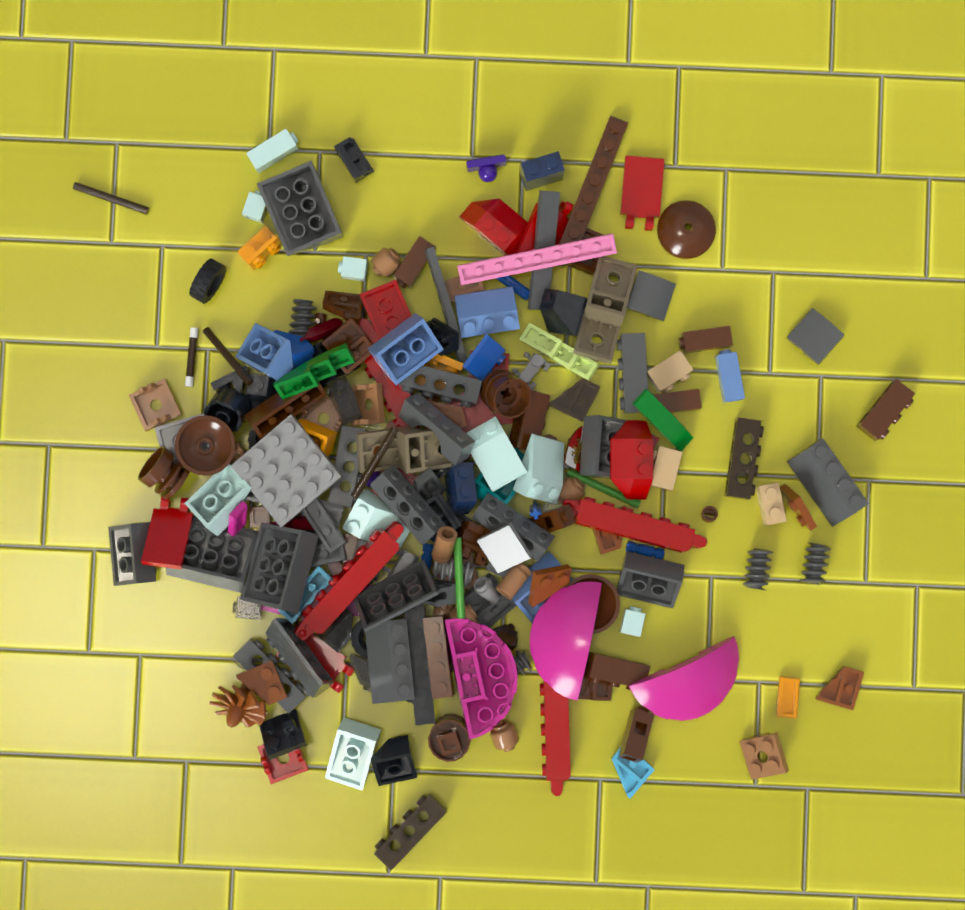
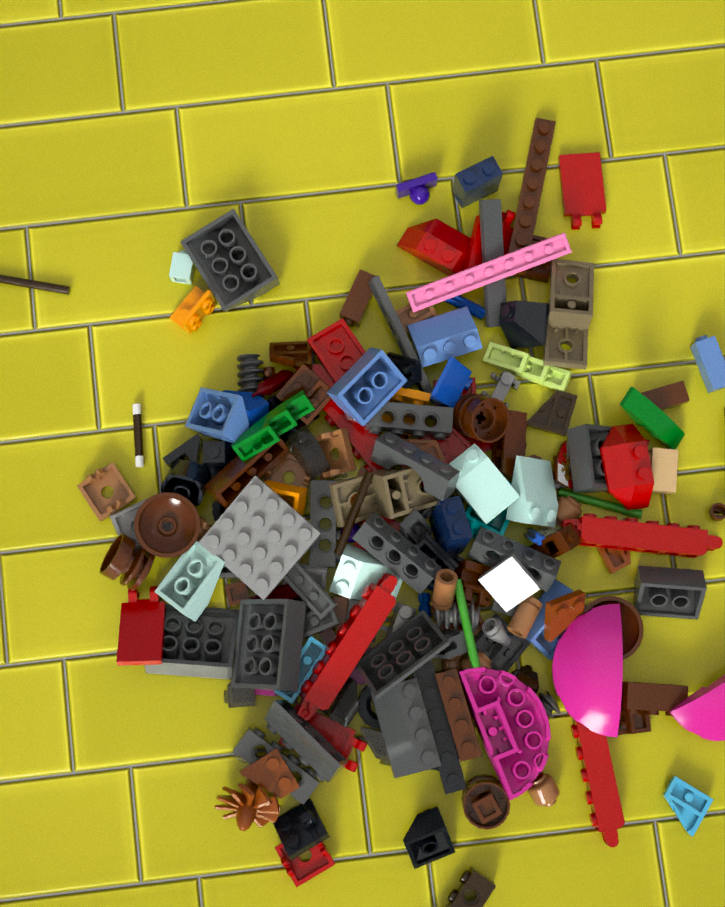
camera: 10 degrees left, 5 degrees down
dark grey slope [108,522,156,586] -> none
black tyre [189,258,226,304] -> none
dark brown bar [203,327,253,386] -> none
dark pink tile [228,501,248,536] -> none
light aqua brick [246,129,299,174] -> none
light aqua slope [325,717,381,790] -> none
black hinge [334,137,374,183] -> none
light aqua brick [338,256,368,282] -> none
medium nougat head [372,247,401,277] -> none
dark grey brick [617,333,648,414] -> none
reddish brown brick [618,707,654,763] -> none
light aqua brick [619,606,645,637] -> none
blue axle [626,541,665,559] -> none
dark grey slope [627,270,676,322] -> none
tan brick [647,350,693,393] -> none
reddish brown dish [657,200,716,259] -> none
reddish brown brick [678,326,733,354] -> none

